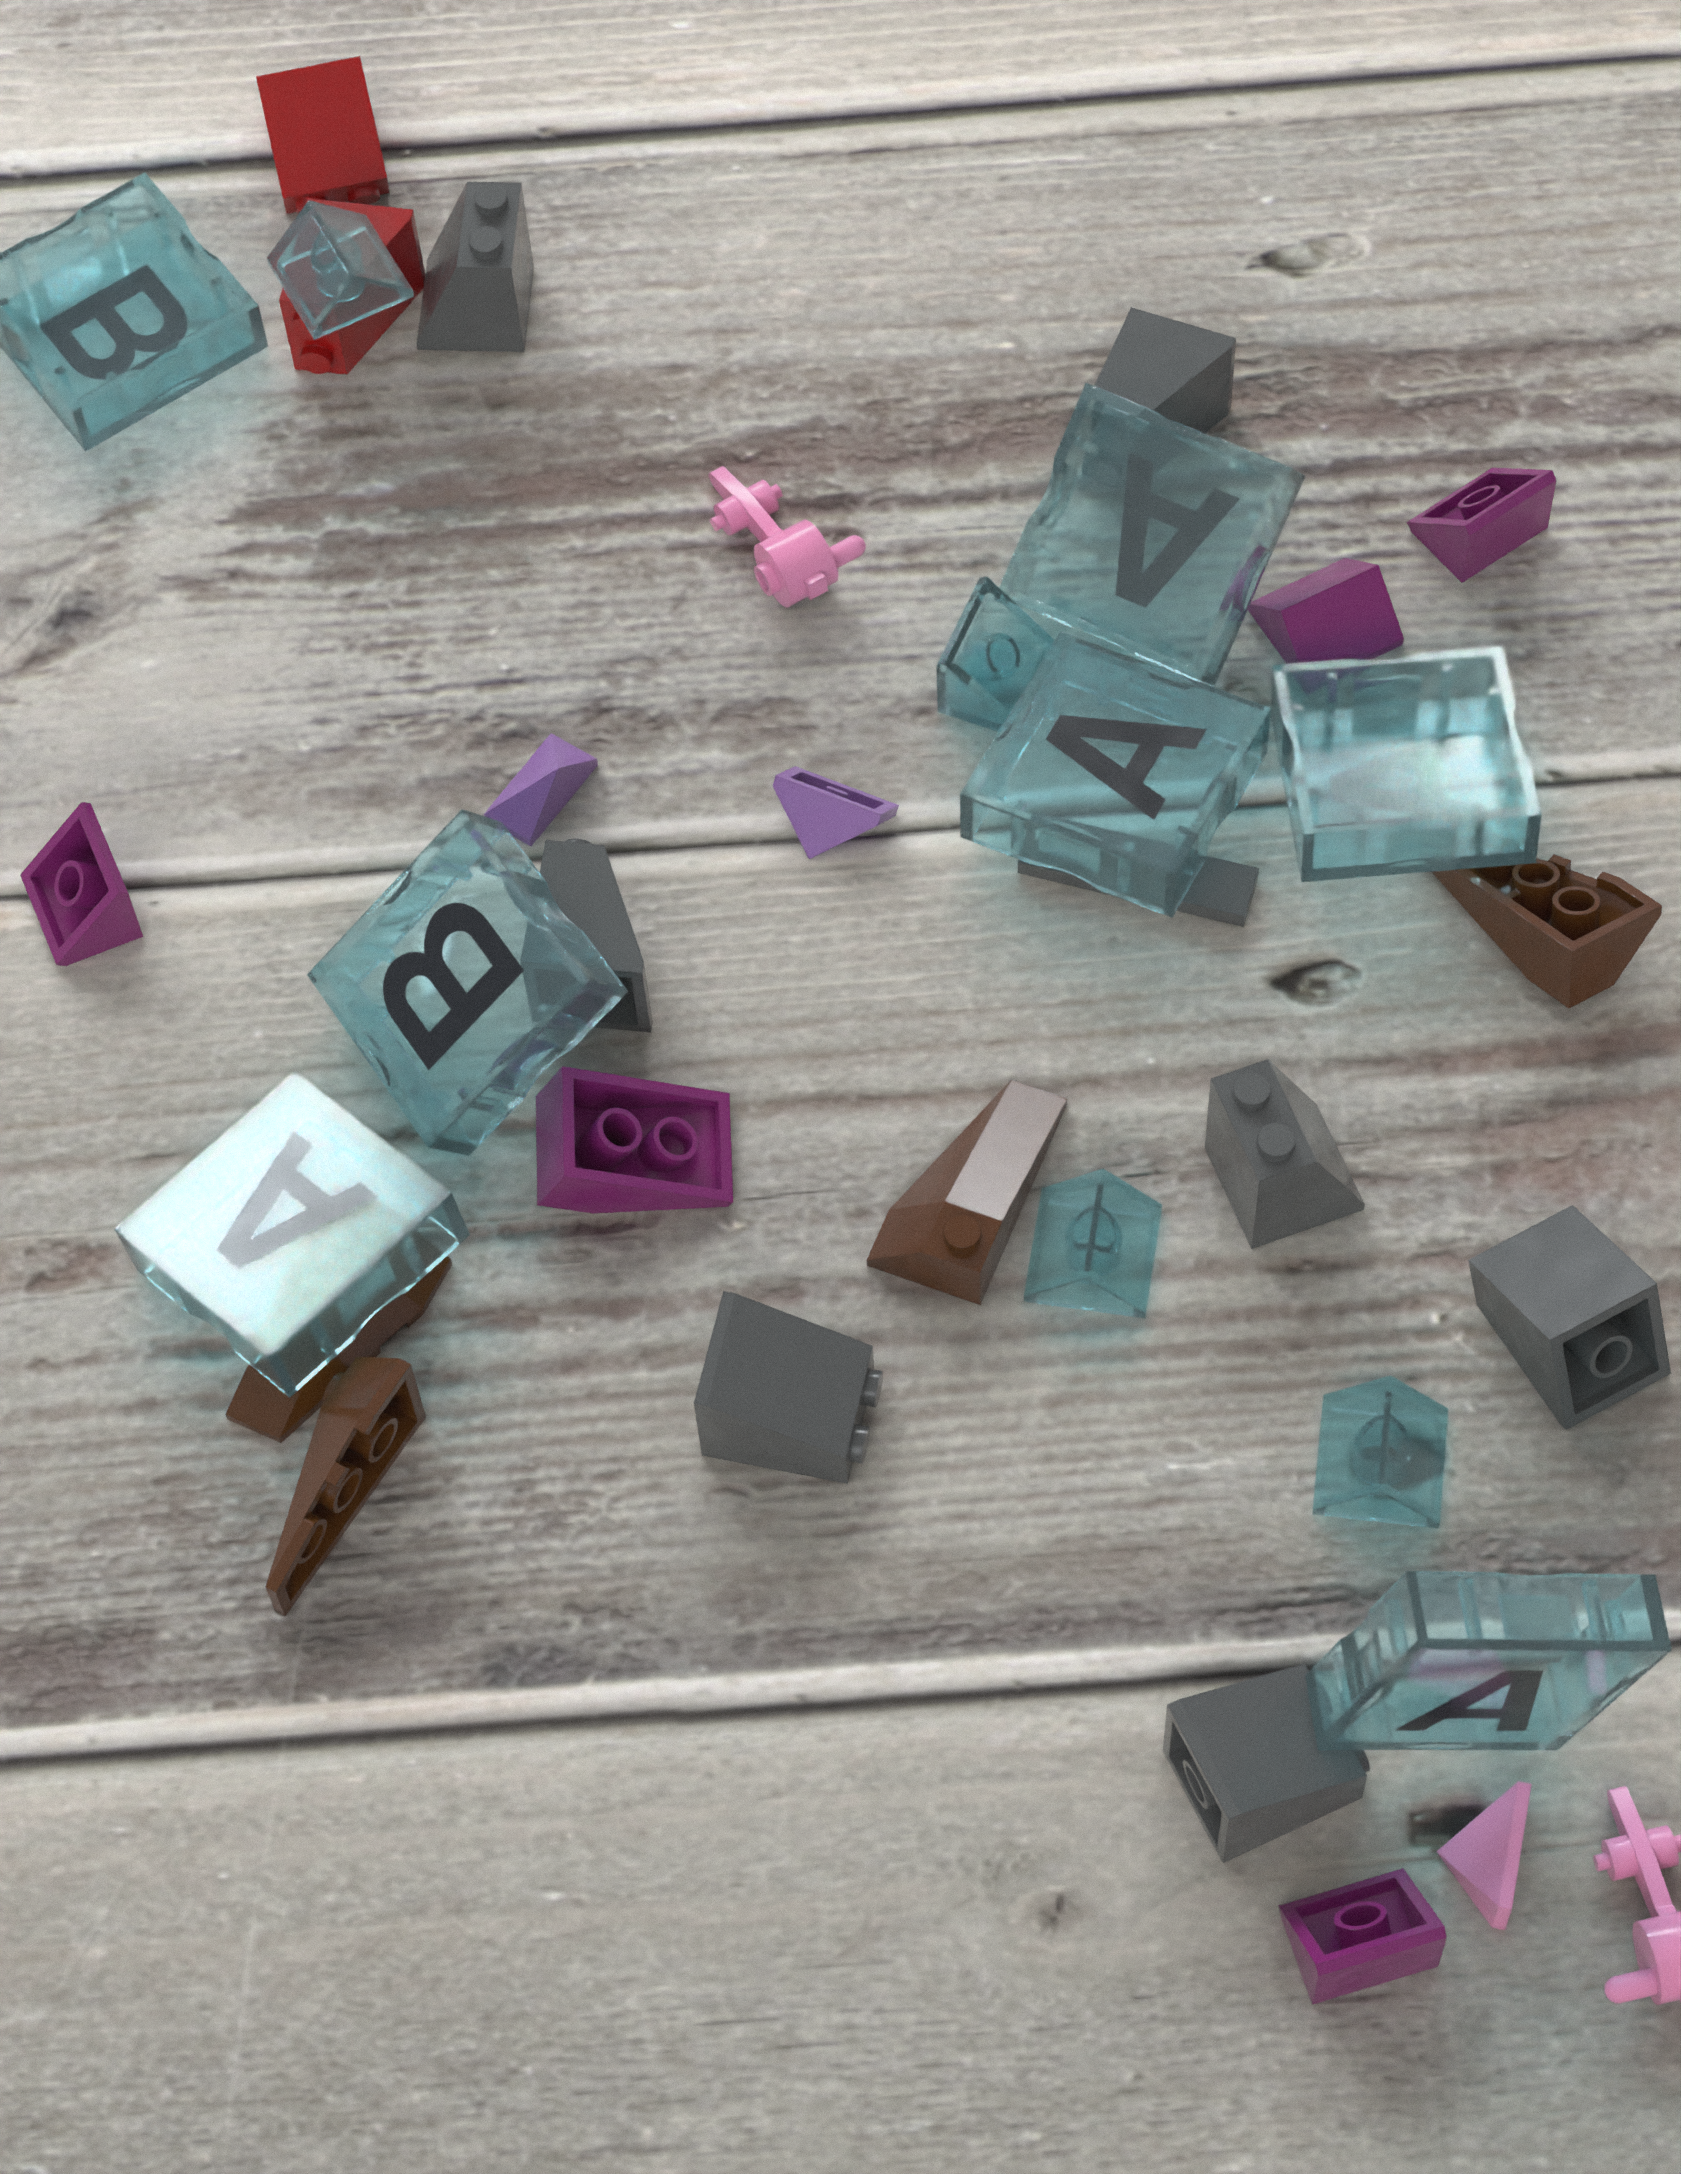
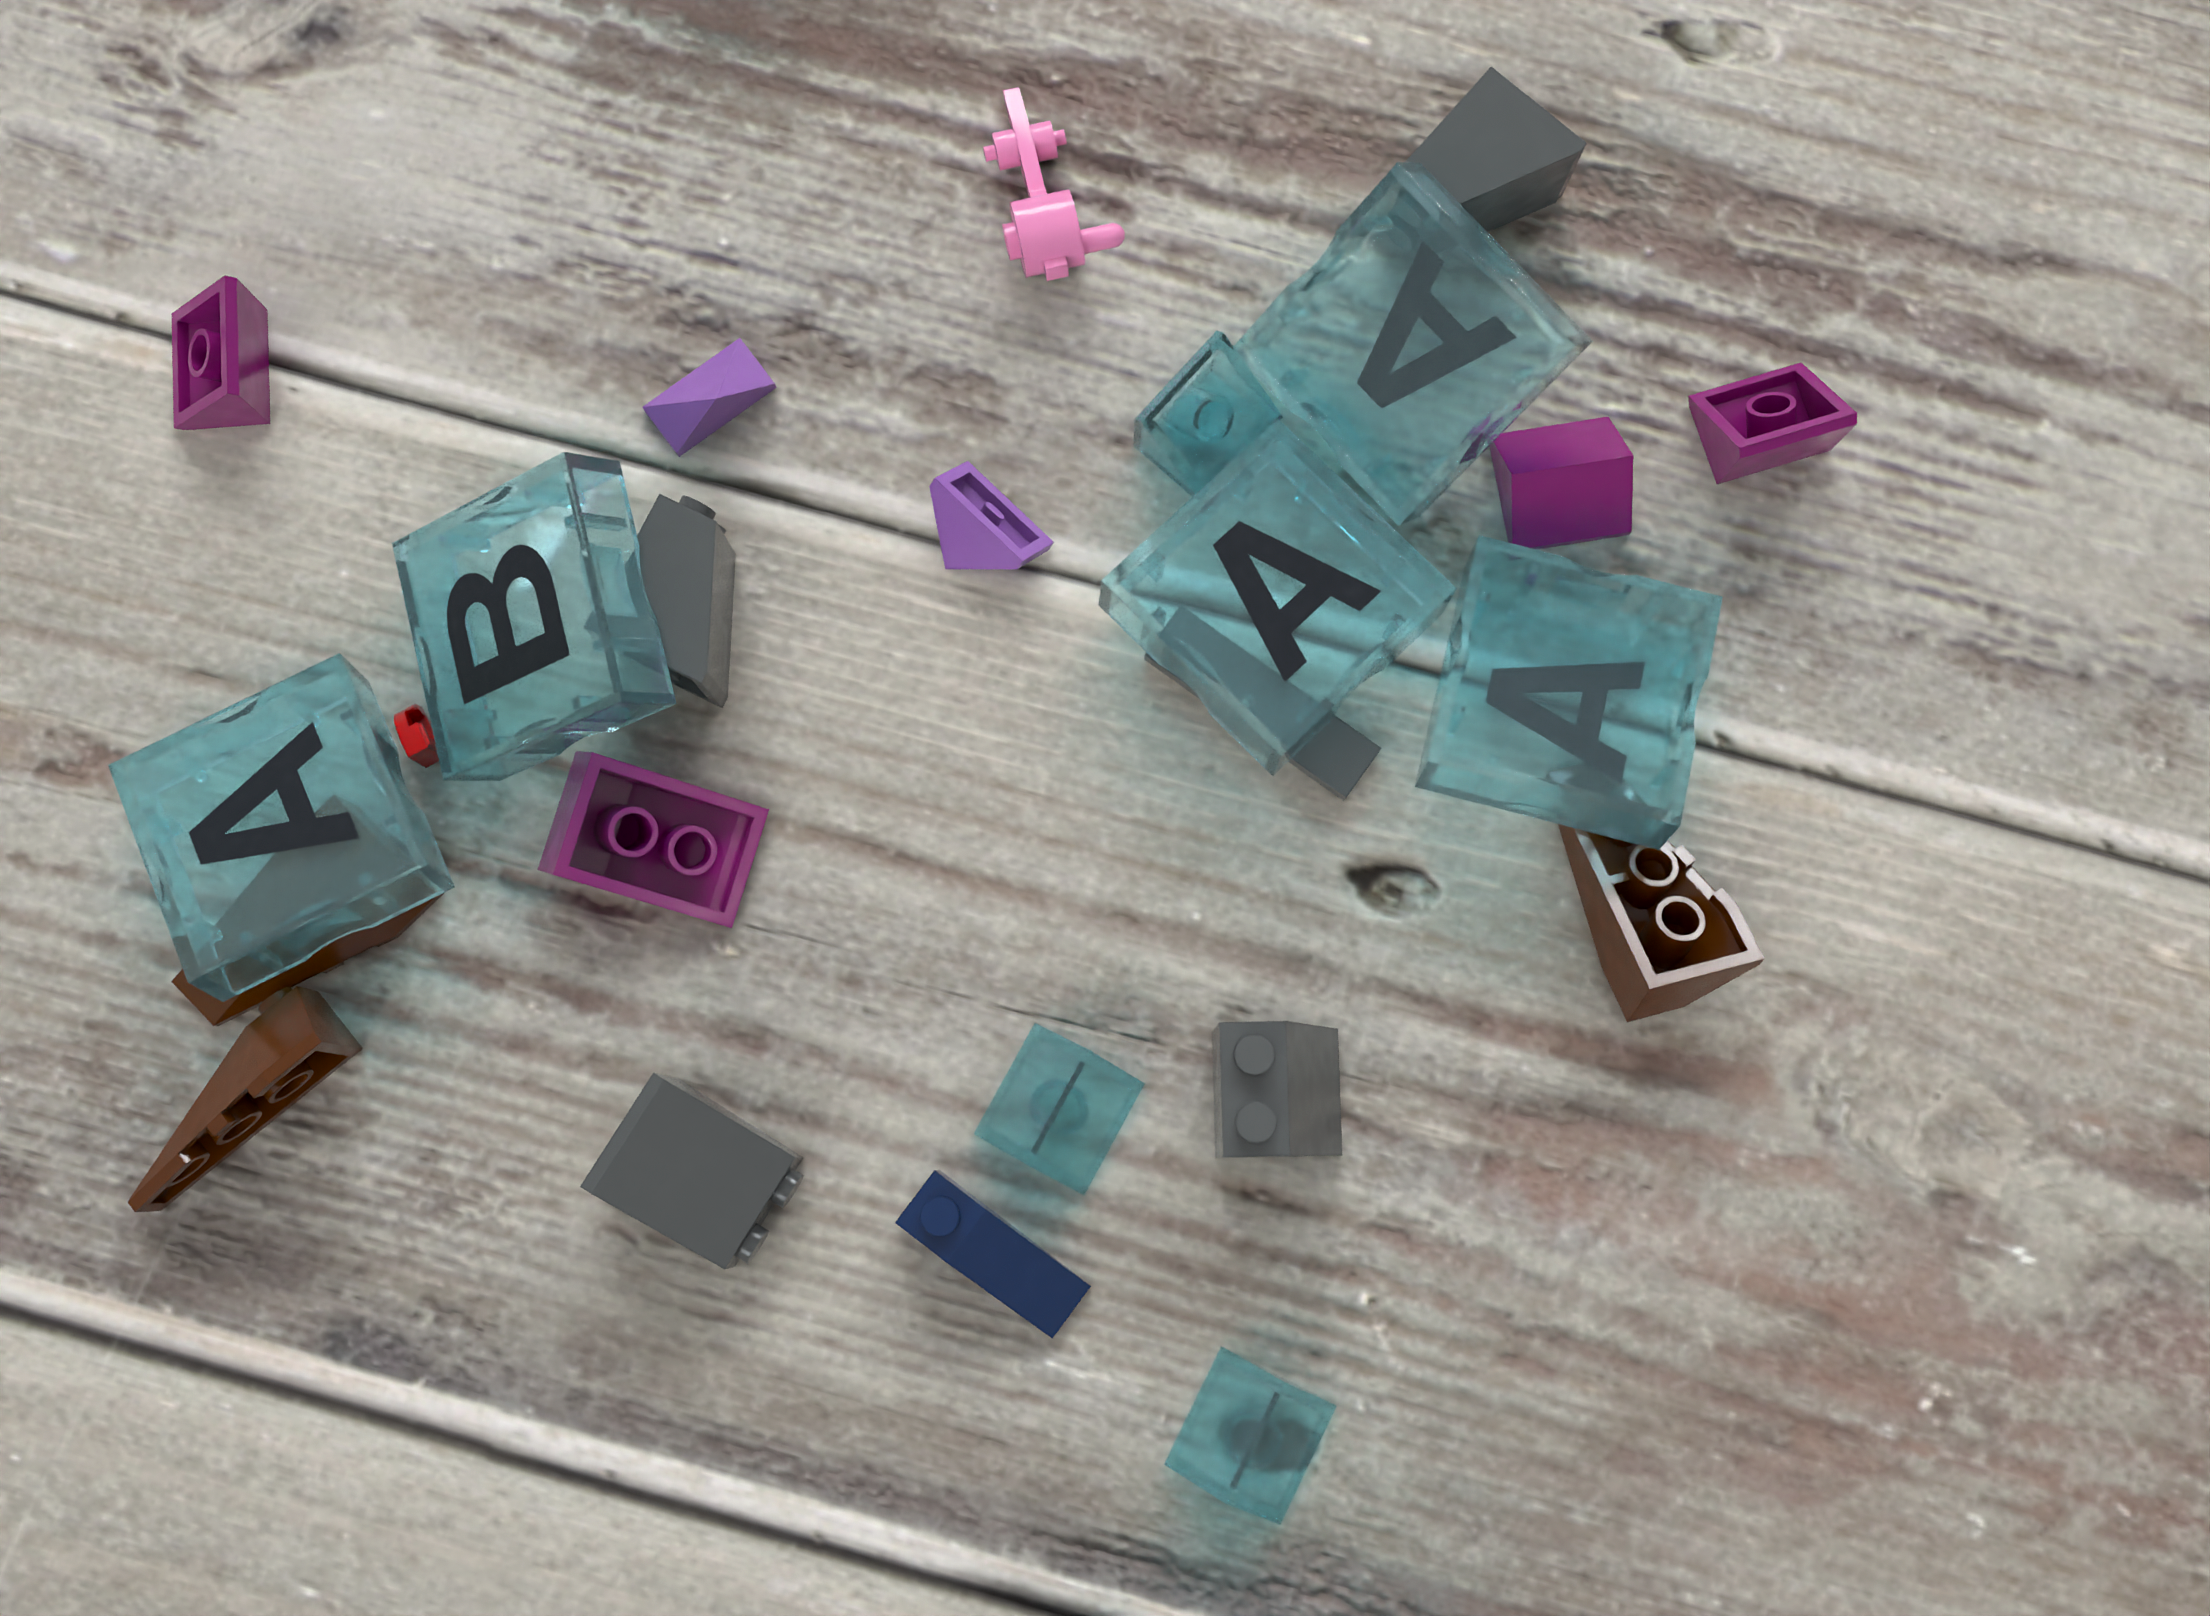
camera: 15 degrees right, 20 degrees up
reddish brown wedge [866,1080,1067,1305] -> none
dark grey slope [1468,1205,1671,1430] -> none
none -> red tile [394,704,446,768]
none -> dark blue slope [895,1170,1091,1339]

